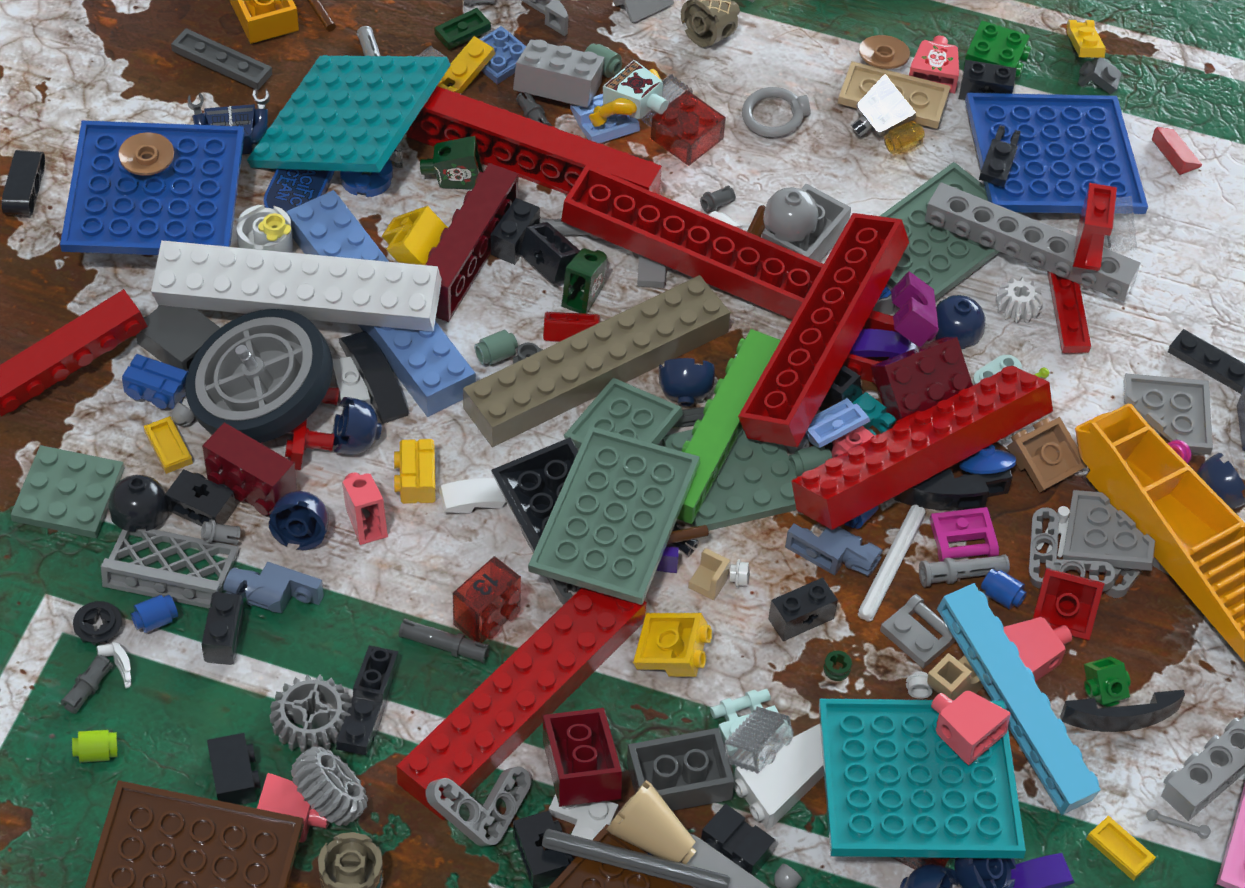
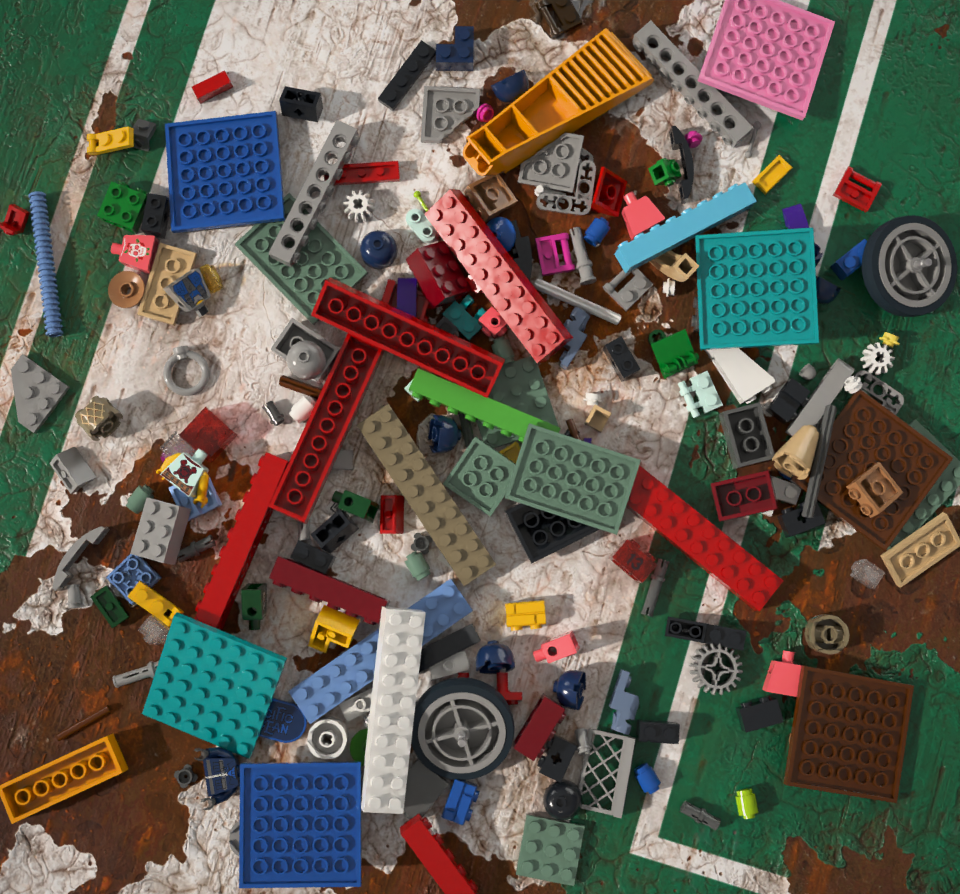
camera: 90 degrees left, 30 degrees up
black gear [73,601,122,646] -> none
white piece [97,642,131,689] -> none
medium nougat dish [119,132,174,176] -> none
yellow tile [143,416,193,474] -> none
dark grey plate [171,28,272,90] -> none
light grey hinge [172,402,195,426] -> none
light yellow plate [258,213,291,241] -> none
light grey gear [291,746,368,826] -> none
light grey beam [426,767,531,847] -> none
white slope [439,478,506,514] -> none
yellow plate [633,613,712,677] -> none
clear brick [724,706,793,774] -> none
light blue slope [805,398,870,448] -> none
magenta arch [891,271,939,347] -> none
coral torso [931,691,1011,765] -> none
black hinge [979,125,1021,187] -> none
red panel [1073,183,1117,271] -> none
clear tile [1107,196,1137,252] -> none
none -> dark grey plate [174,764,198,788]
none -> black brick [279,86,323,122]
none -> green hinge [651,329,699,379]
none -> dark pink plate [684,131,703,148]

